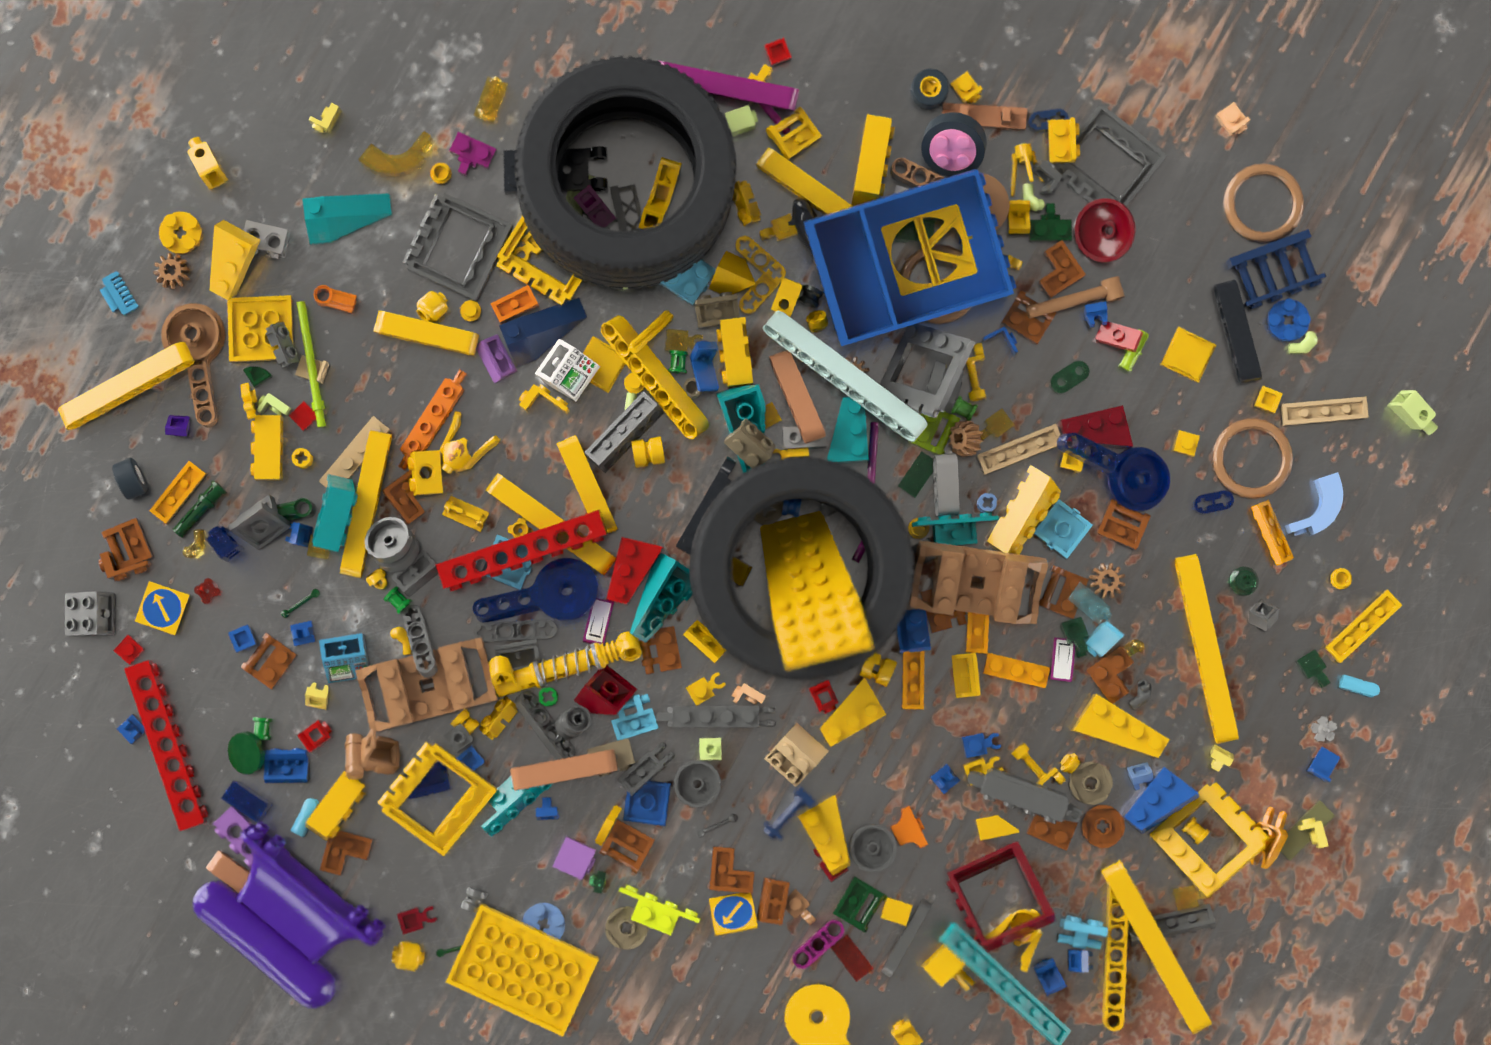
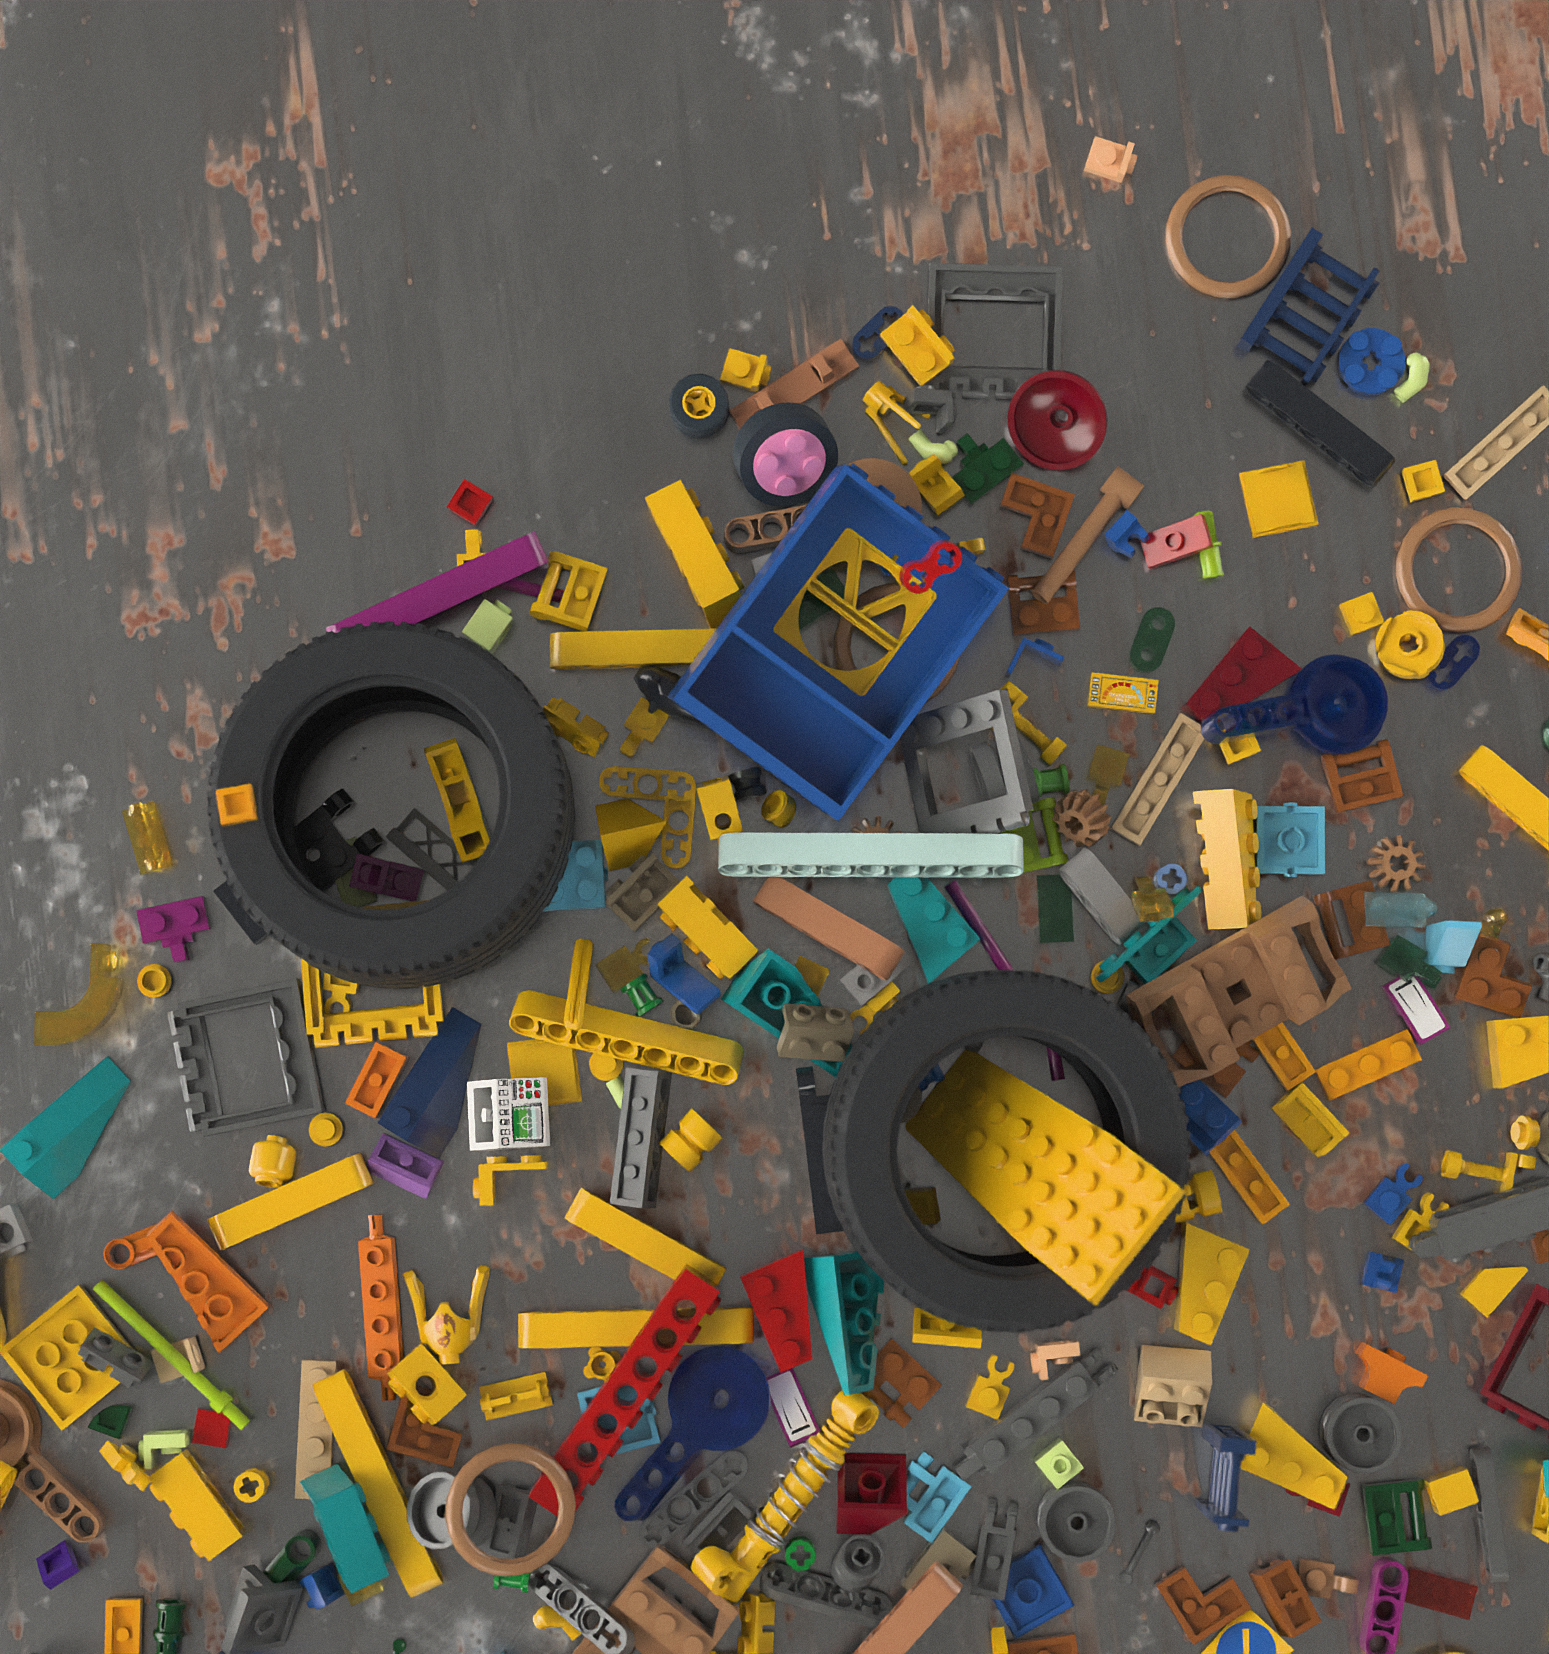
camera: 30 degrees left, 0 degrees up
yellow tile [365,568,388,589] -> none
none -> orange wing [146,1210,269,1354]
none -> light orange tile [216,784,258,826]
none -> medium nougat wedge [445,1443,576,1577]
none -> red axle [899,540,962,594]
none -> yellow tile [1087,672,1159,715]
none -> clear yellow plate [1132,876,1174,922]
none -> yellow plate [1375,610,1445,679]

